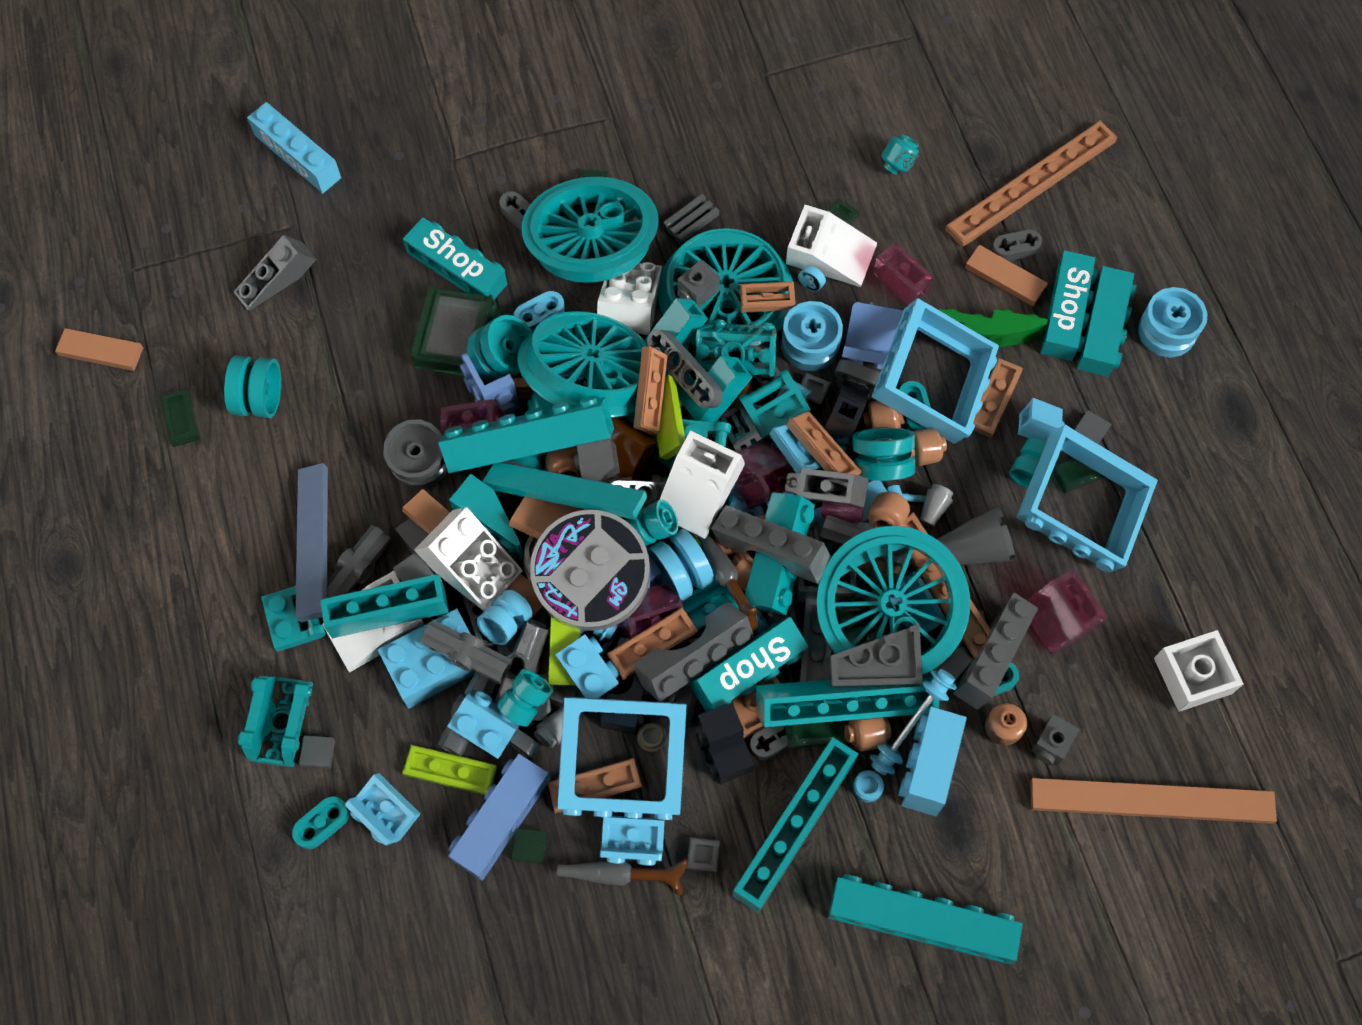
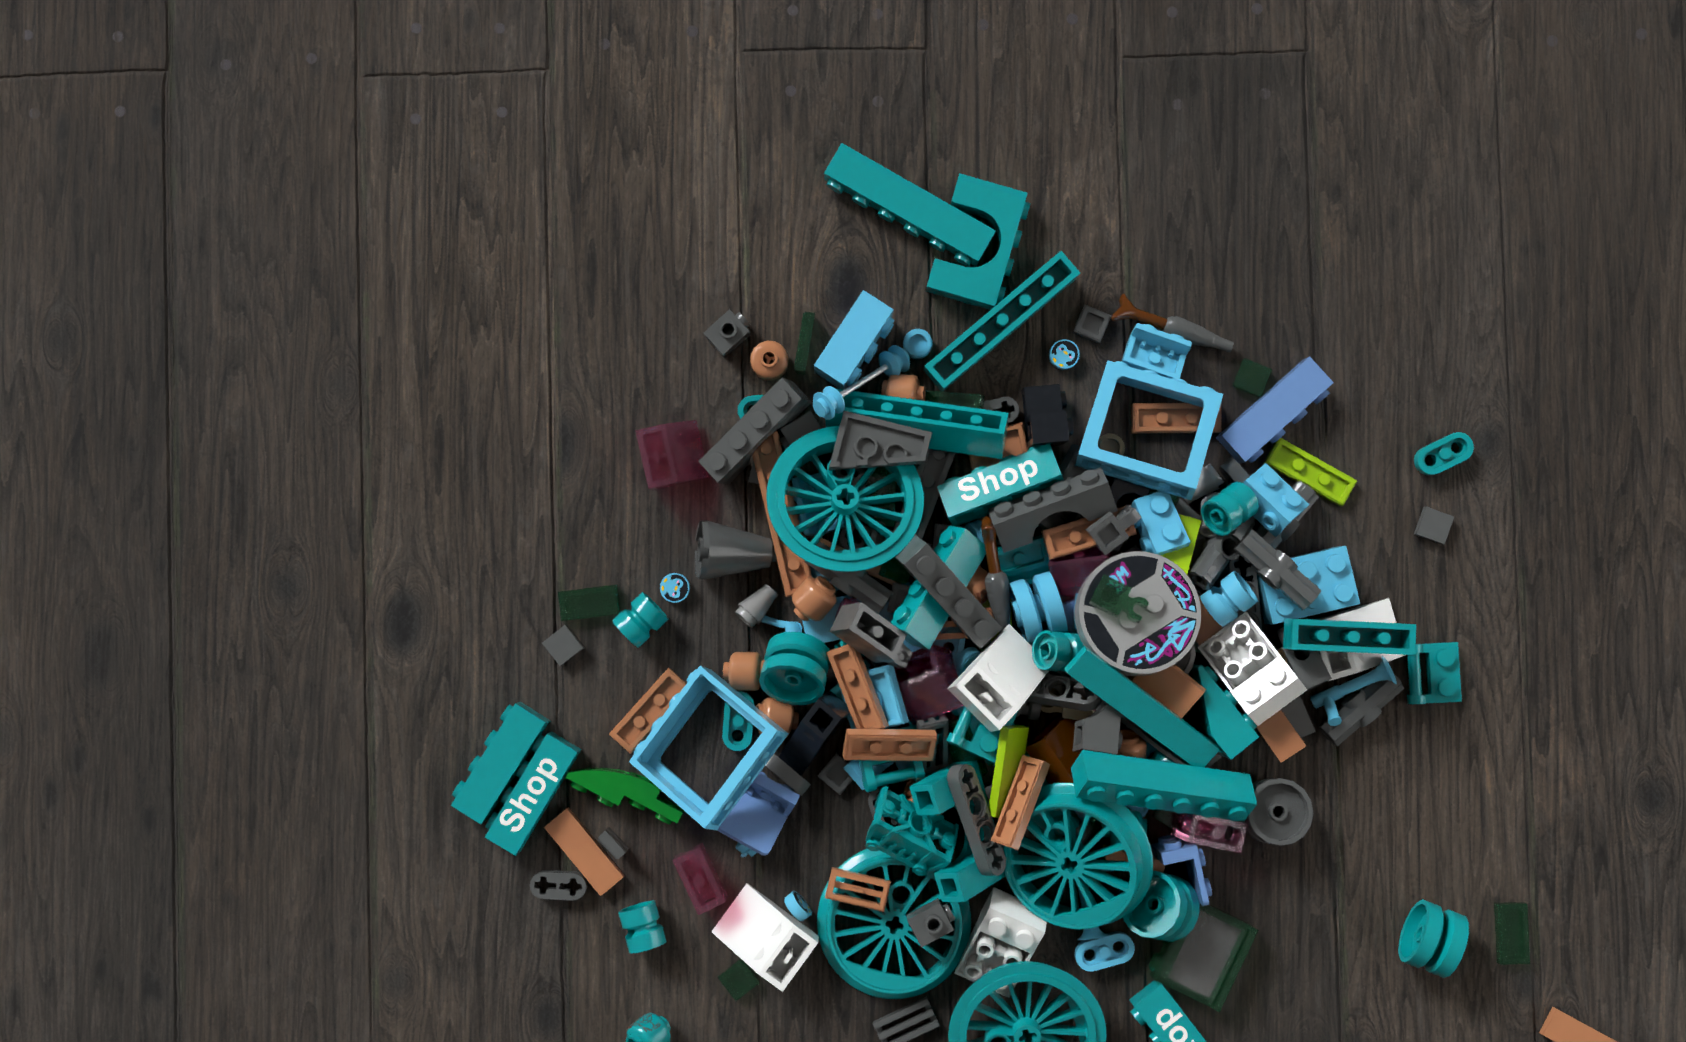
camera: 165 degrees left, 20 degrees up
teal piece [238,676,313,767] -> none
sand blue tile [296,463,328,622] -> none
medium azure bracket [345,773,421,845] -> none
medium azure wheel [781,301,843,371] -> none
nougat tile [945,121,1117,248] -> none
medium azure piece [1016,425,1158,572] -> none
medium azure brick [1018,398,1064,441] -> none
nougat tile [1030,778,1277,824] -> none
medium azure wheel [1138,287,1207,358] -> none
white brick [1154,630,1243,712] -> none
none -> dark grey tile [598,827,629,859]
none -> teal wheel [618,900,667,954]
none -> medium azure tile [660,573,690,603]
none -> clear green tile [794,311,816,375]
none -> nougat tile [843,729,937,761]
none -> teal arch [925,173,1031,310]
none -> medium azure tile [1049,339,1079,370]
none -> dark grey plate [1085,505,1142,555]
none -> clear green plate [1089,574,1149,623]
none -> medium azure piece [1310,655,1397,726]

